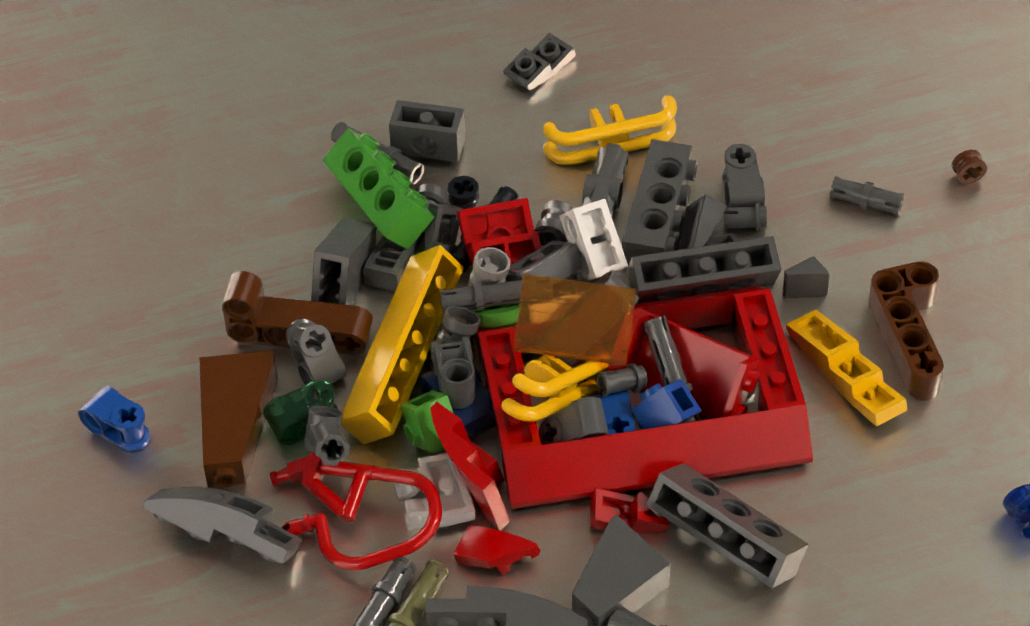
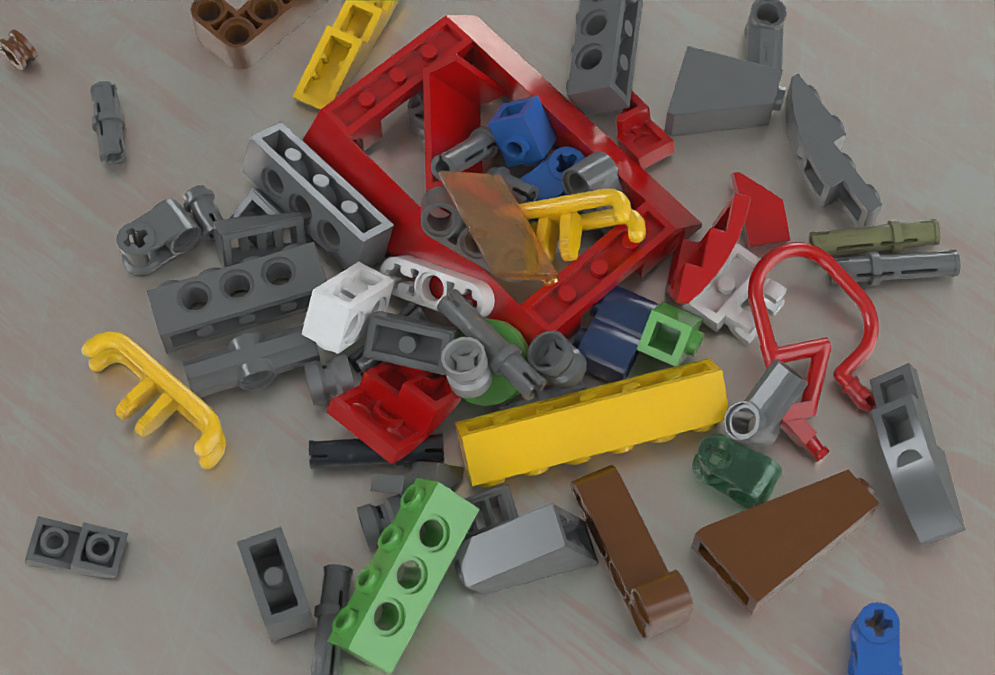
camera: 125 degrees left, 15 degrees up
dark grey piece [286,318,347,393] -> none
dark grey piece [430,336,475,409] -> none
black bush [447,176,480,209] -> none
dark grey slope [782,256,830,298] -> none

